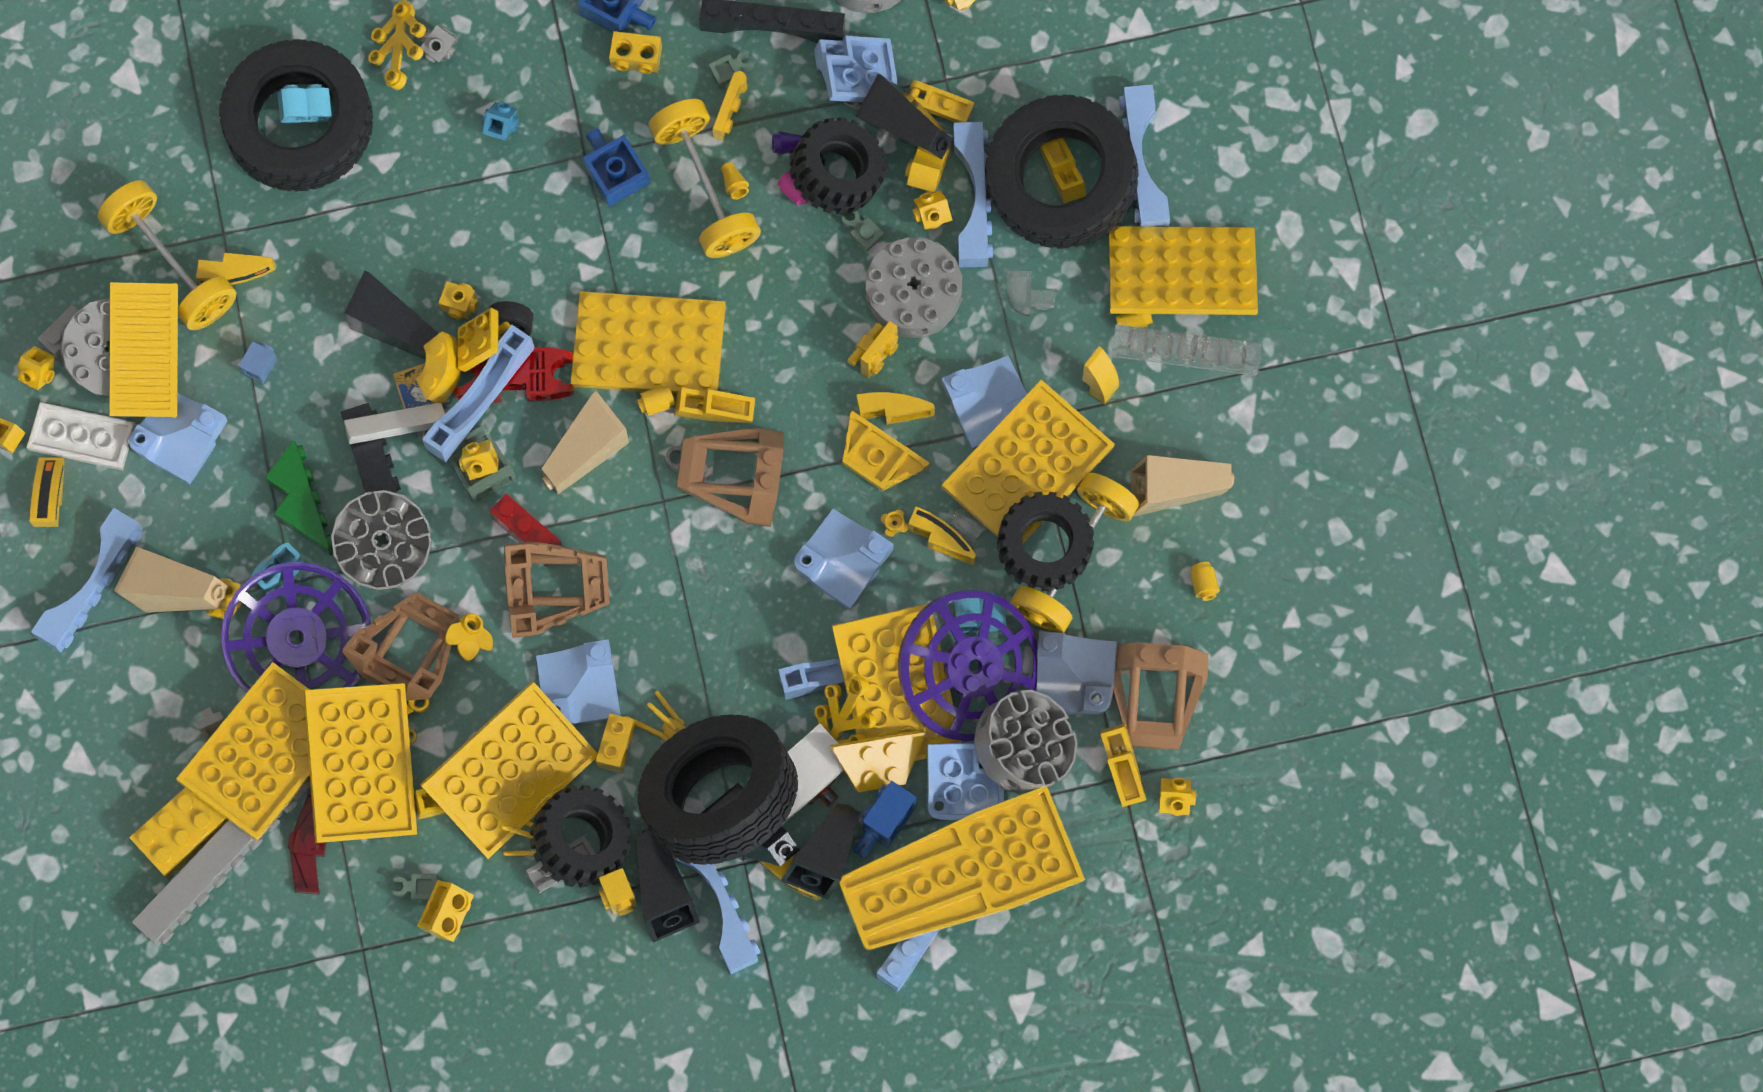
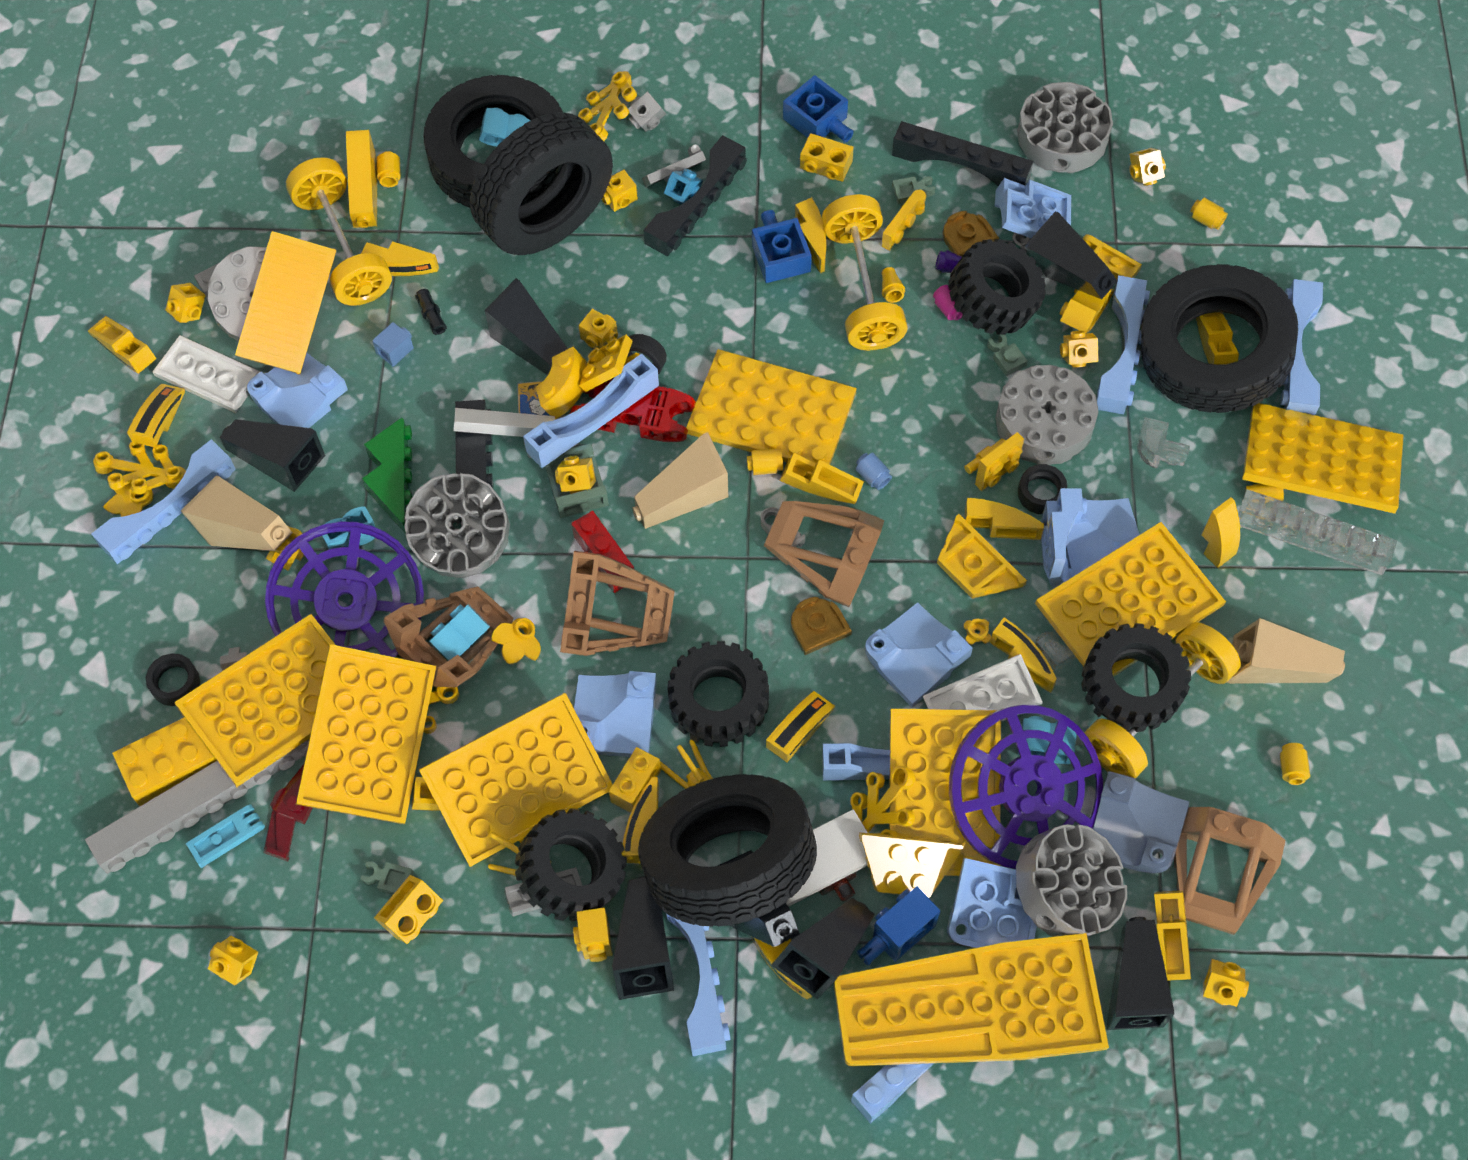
camera: 15 degrees right, 10 degrees down
none -> yellow plant [93,442,186,494]
none -> yellow plate [103,481,154,517]
none -> black tyre [145,653,200,706]
none -> medium azure hinge [186,804,265,868]
none -> yellow brick [208,935,258,985]
none -> black slope [220,419,326,492]
none -> yellow slope [346,130,377,228]
none -> yellow brick [377,151,400,187]
none -> black pin [415,289,447,335]
none -> medium azure brick [430,603,490,660]
none -> black tyre [470,112,613,255]
none -> yellow brick [601,170,638,212]
none -> yellow slope [622,777,659,863]
none -> light grey hinge [642,144,706,187]
none -> black arch [643,135,747,257]
none -> black tyre [667,641,769,747]
none -> yellow slope [766,691,835,763]
none -> pearl gold tile [791,597,852,655]
none -> yellow slope [795,197,826,273]
none -> medium blue brick [855,453,892,490]
none -> white tile [923,654,1043,721]
none -> pearl gold tile [943,211,999,257]
none -> black tyre [1018,464,1067,514]
none -> light blue slope [1041,488,1087,588]
none -> black slope [1106,917,1175,1030]
none -> yellow brick [1190,197,1228,230]

